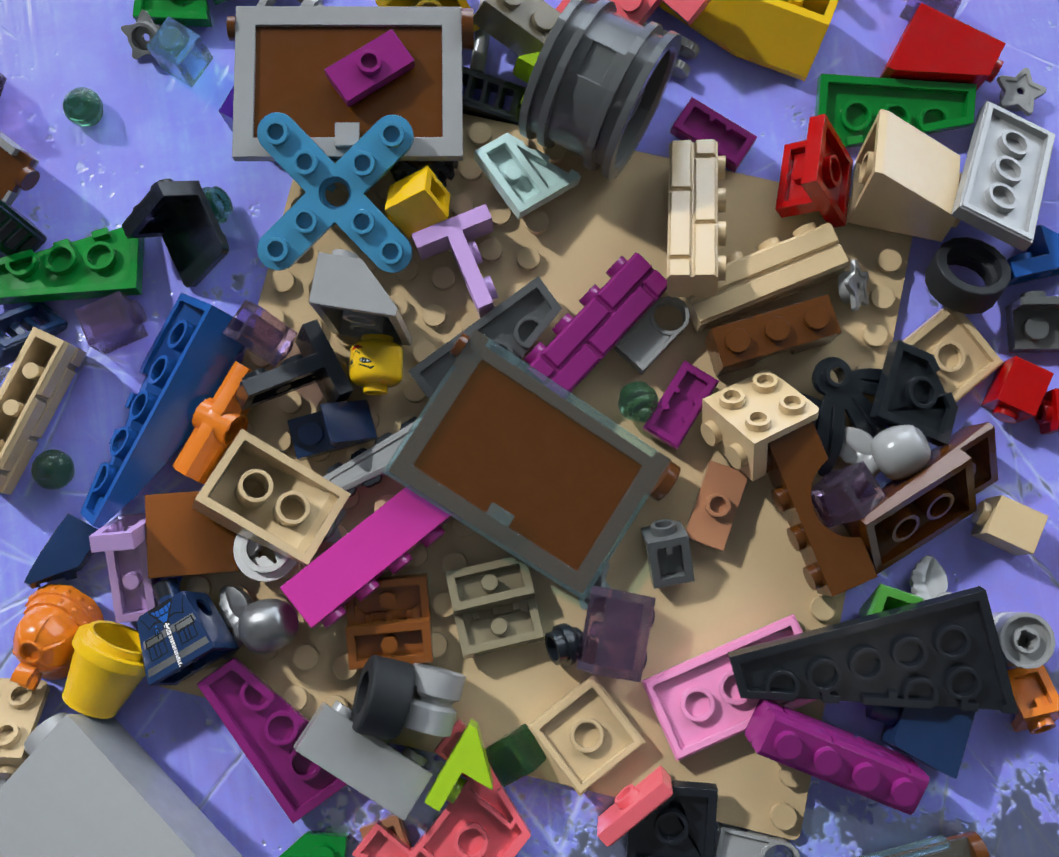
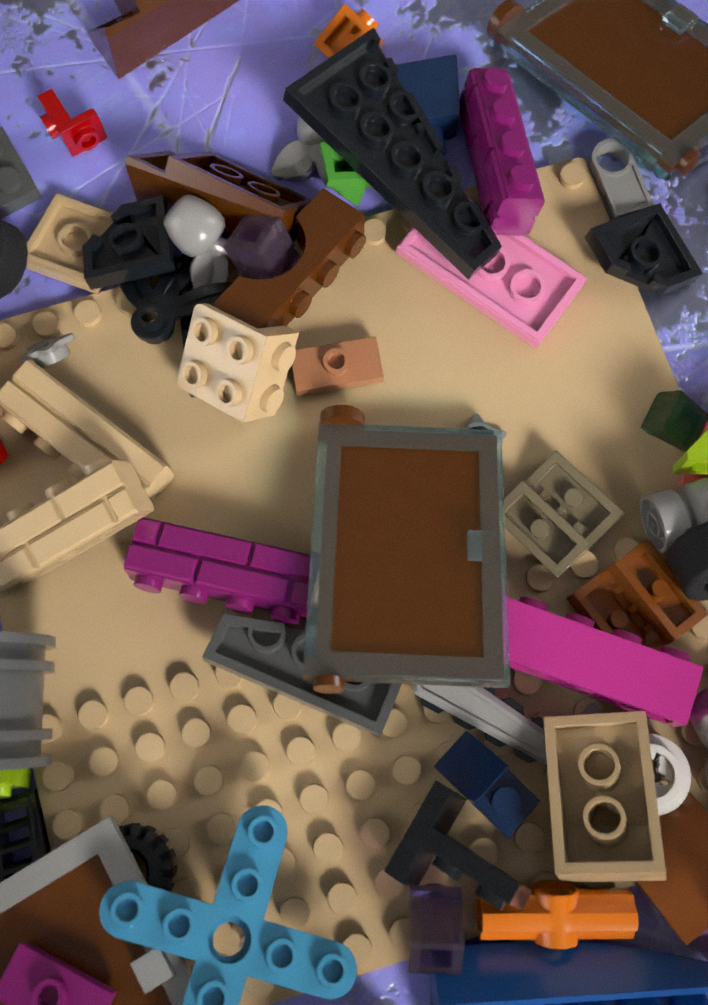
camera: 120 degrees left, 5 degrees down
light grey slope [309,249,412,346] -> none
yellow head [349,334,403,395] -> none
yellow brick [385,166,451,238] -> none
lavender bracket [411,204,498,318] -> none
light aqua wing [474,133,581,219] -> none
tan tile [528,674,646,796] -> none
black plate [545,623,589,666] -> none
clear purple brick [576,585,656,683] -> none
coral plate [597,765,673,847] -> none
light grey piece [614,296,690,375] -> none
clear green plate [618,381,659,423] -> none
dark grey bracket [641,519,695,589] -> none
magenta plate [642,360,719,451] -> none
reddish brown arch [704,294,842,377] -> none
tan brick [971,495,1049,555] -> none
red brick [981,356,1054,424] -> none
light grey wheel [992,611,1056,669] -> none

